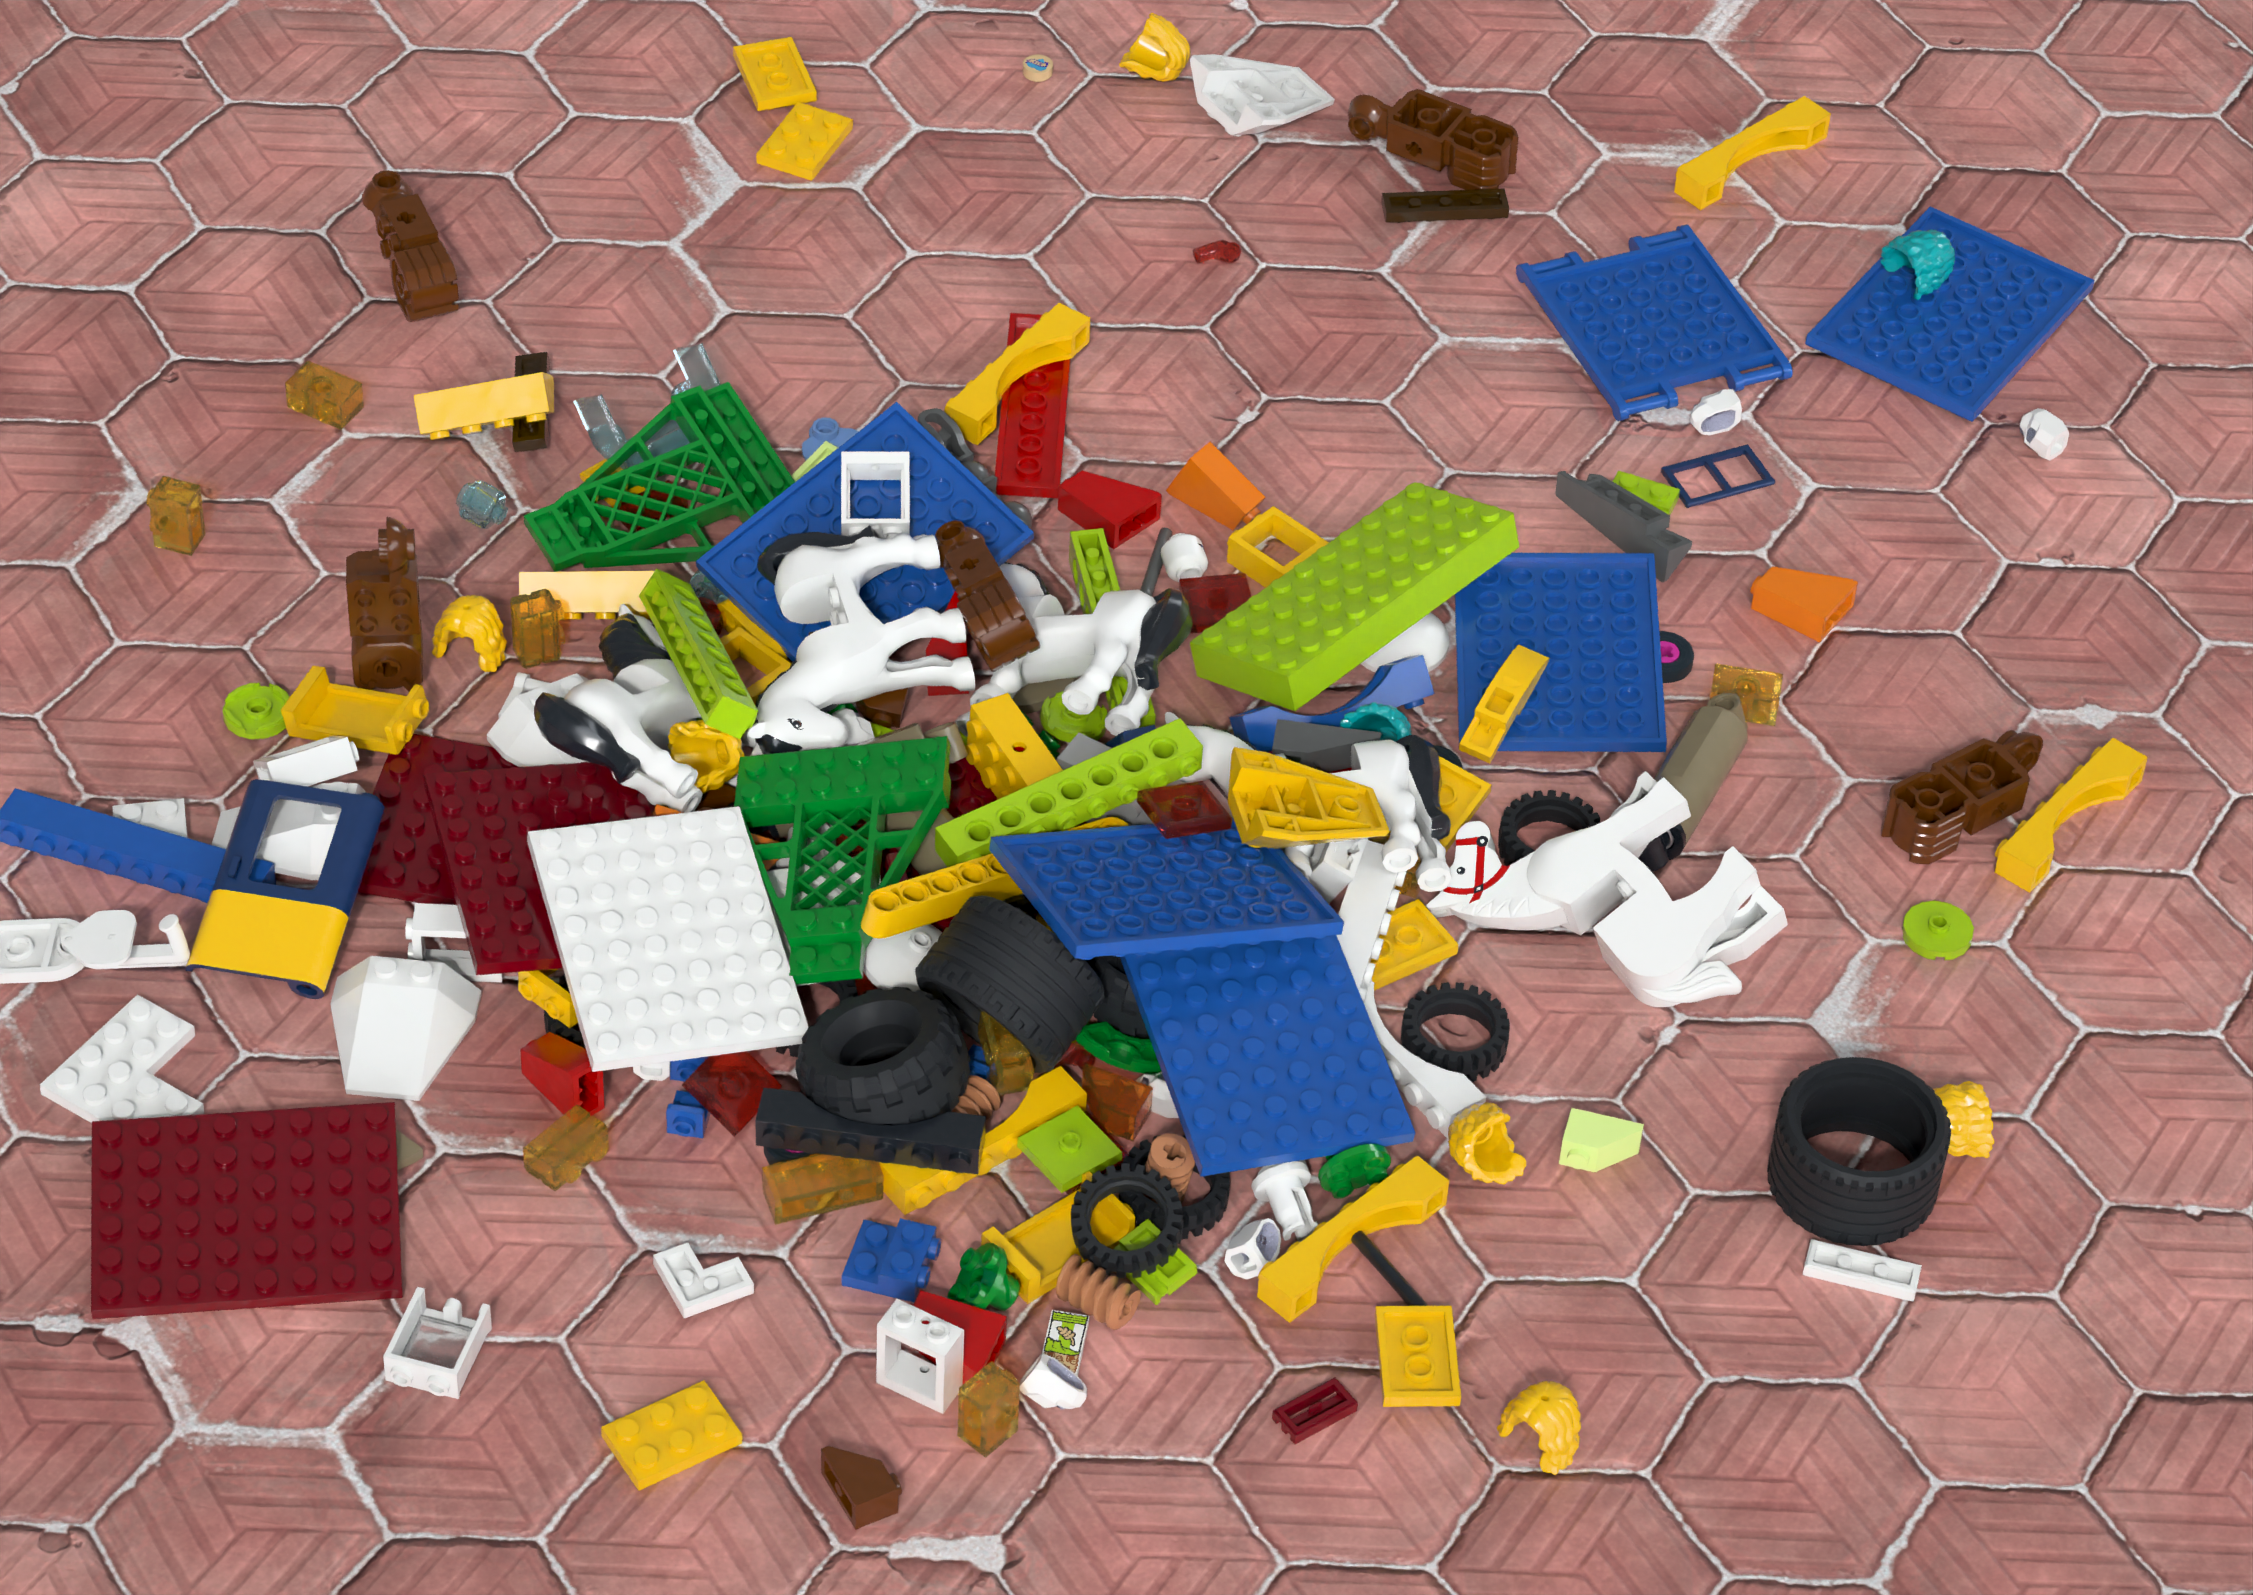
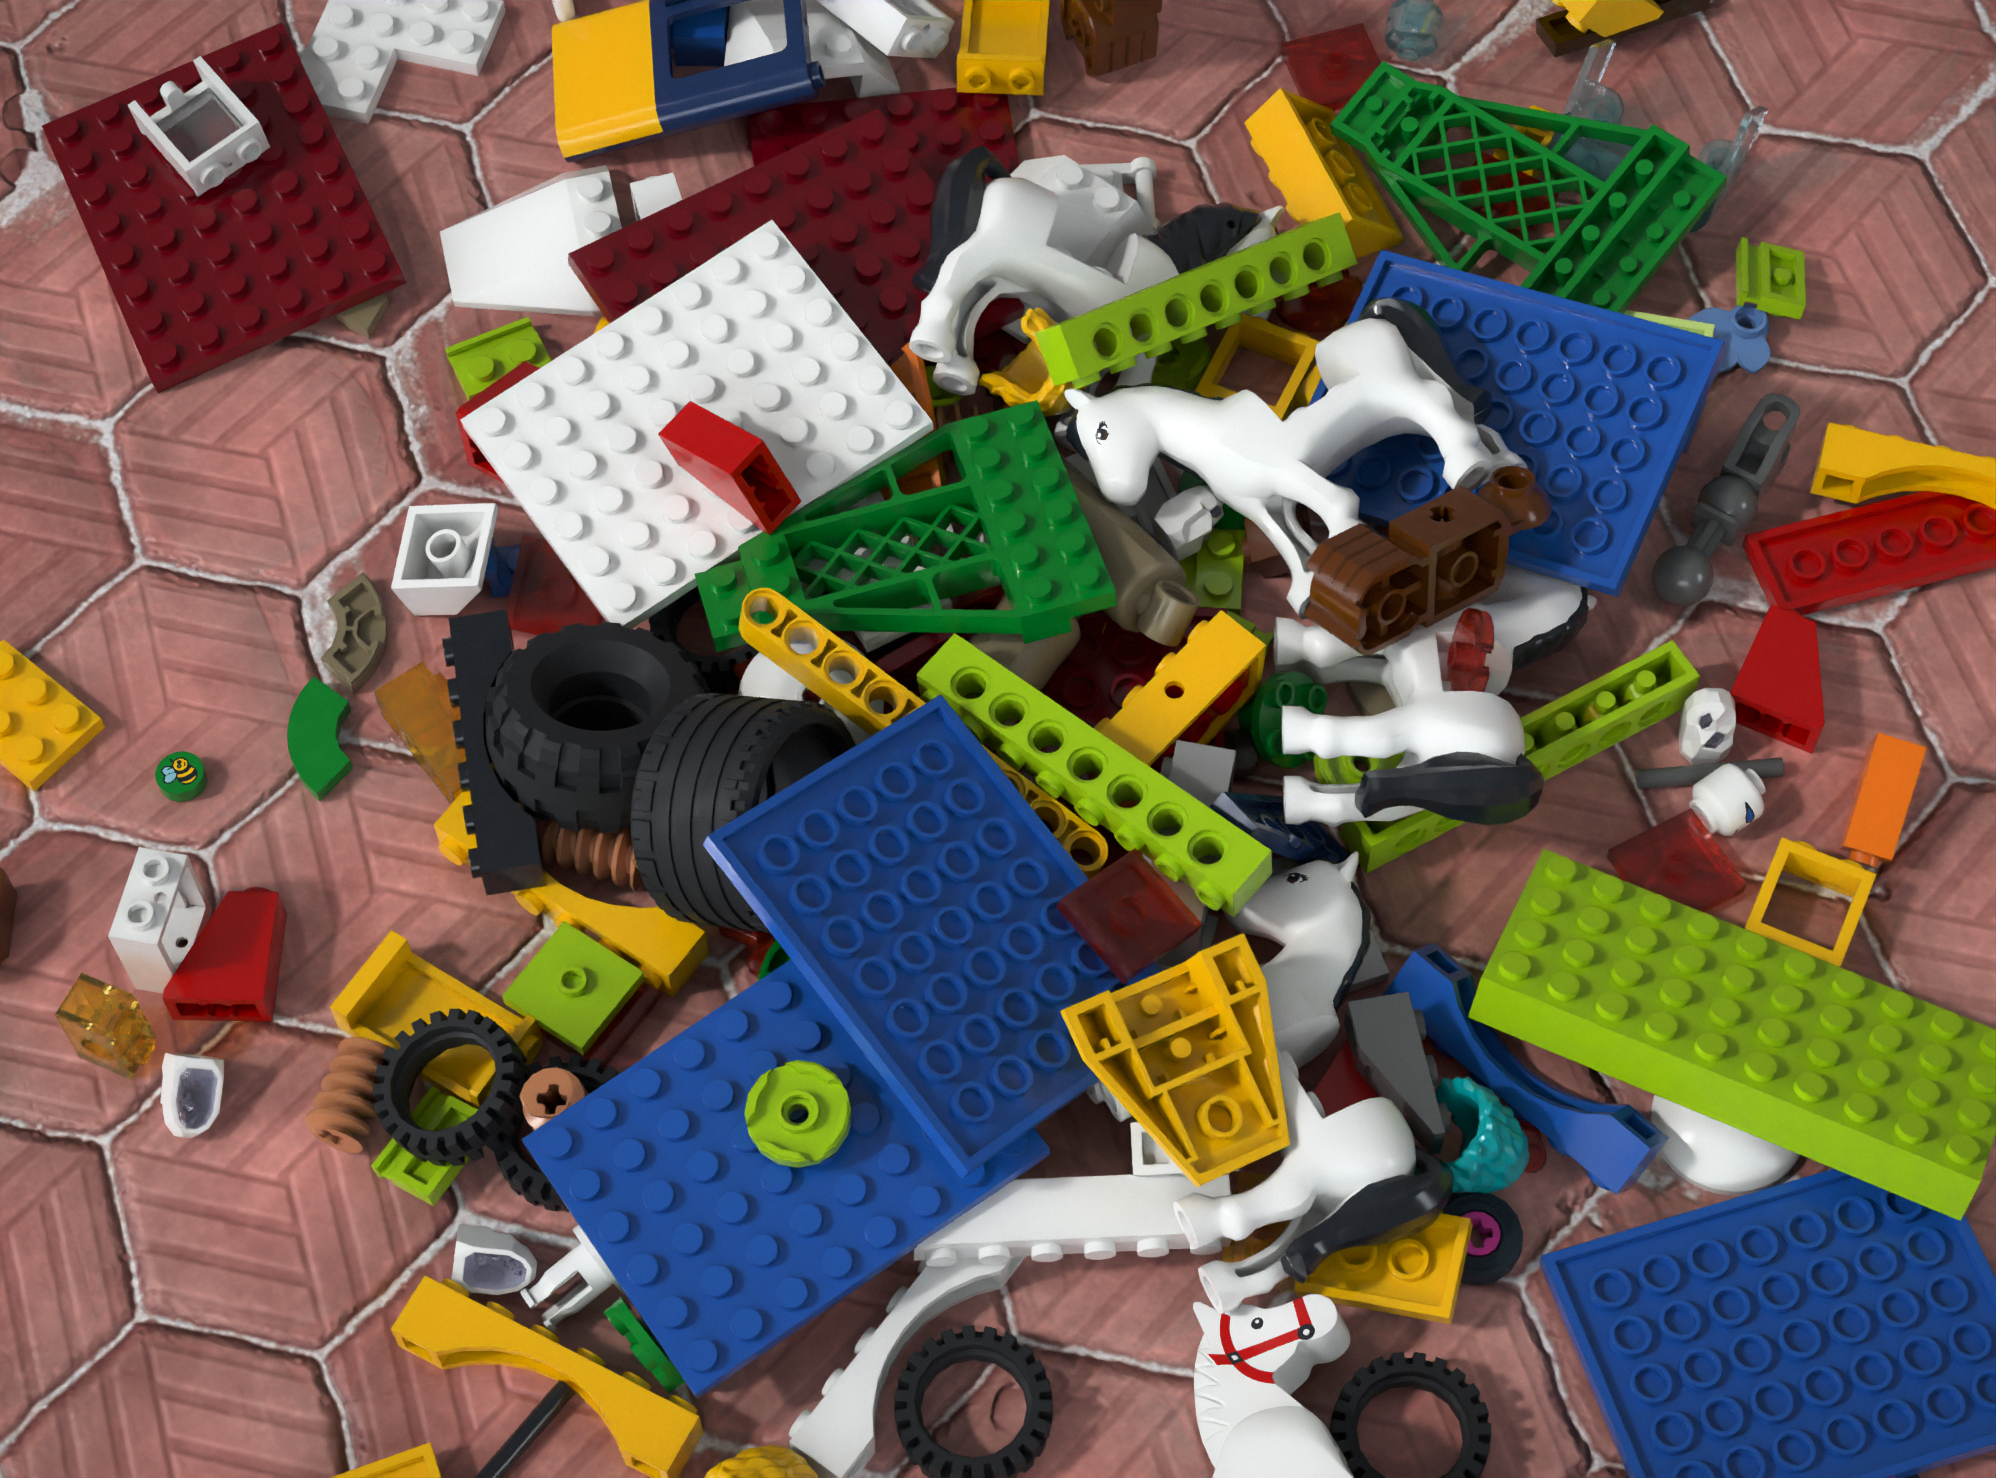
camera: 75 degrees right, 15 degrees up
white window [383,1287,492,1399] -> none
yellow hair [431,595,507,672] -> none
clear yellow brick [510,588,566,669] -> none
clear yellow brick [523,1105,609,1191] -> none
white plate [653,1243,754,1318] -> none
white window [841,452,910,539] -> none
blue plate [842,1218,941,1302] -> none
green plate [947,1243,1020,1311] -> none
tile [1042,1310,1089,1376] -> none
clear orange slope [1082,1063,1153,1142] -> none
dark red tile [1272,1377,1358,1445] -> none
yellow plate [1370,899,1459,991] -> none
yellow slope [1459,644,1549,764] -> none
none -> white window [128,56,270,196]
none -> green tile [155,751,207,802]
none -> green tile [287,676,353,801]
none -> dark tan tile [321,572,388,695]
none -> white slope [391,503,499,616]
none -> lime plate [445,316,552,401]
none -> red slope [658,401,802,535]
none -> lime plate [744,1060,852,1168]
none -> clear red plate [1281,23,1381,111]
none -> clear red plate [1447,608,1494,692]
none -> white rock [1678,688,1736,765]
none -> lime plate [1736,237,1806,320]

